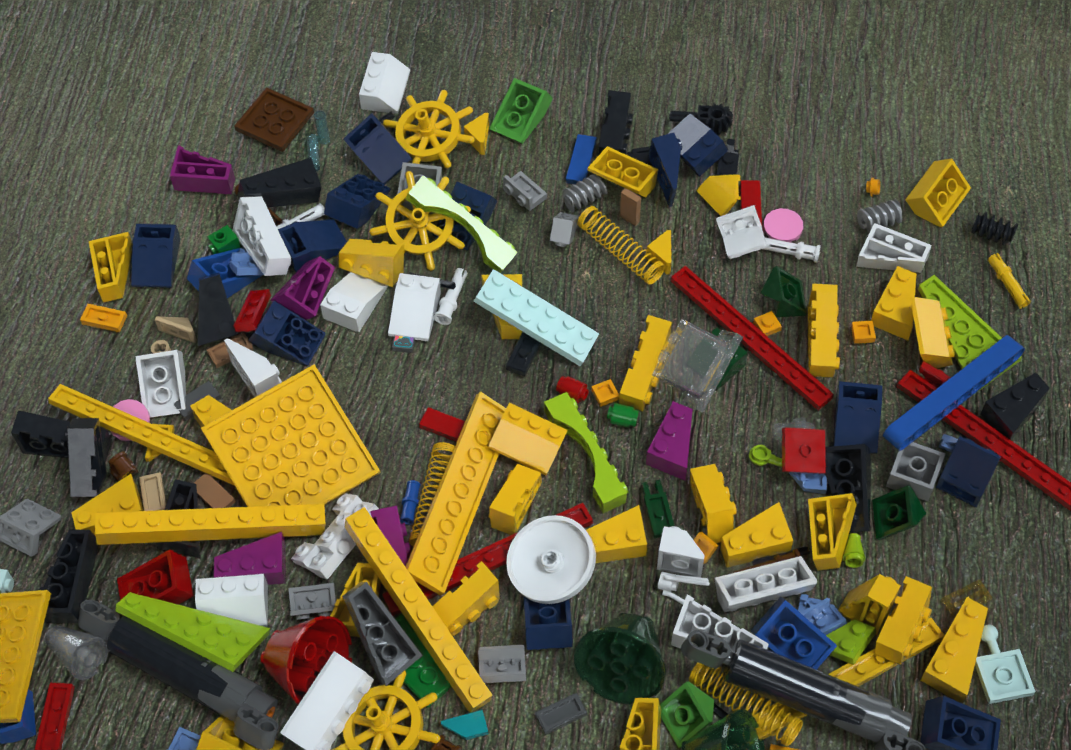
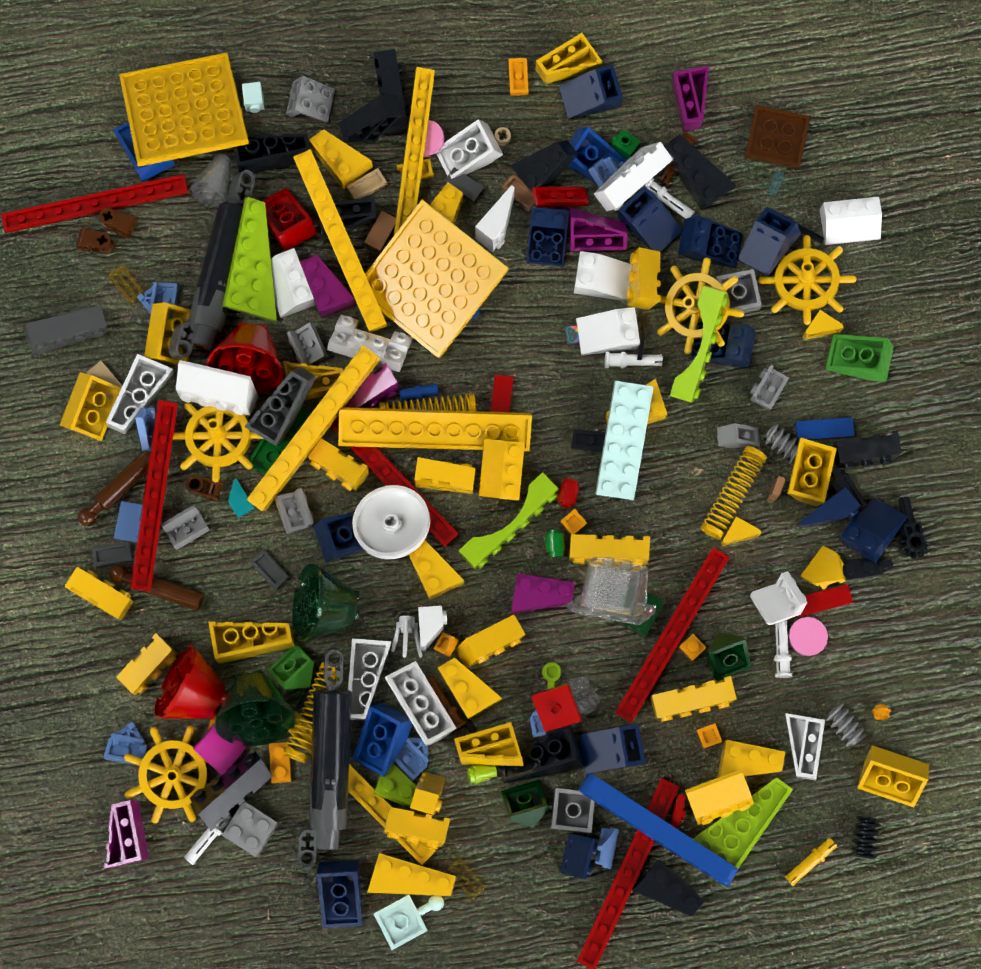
camera: 70 degrees right, 20 degrees up
reddish brown piece [108,451,139,482] -> none
tan slope [155,316,197,343] -> none
clear light blue piece [307,134,320,171] -> none
dark green hinge [641,479,674,538] -> none

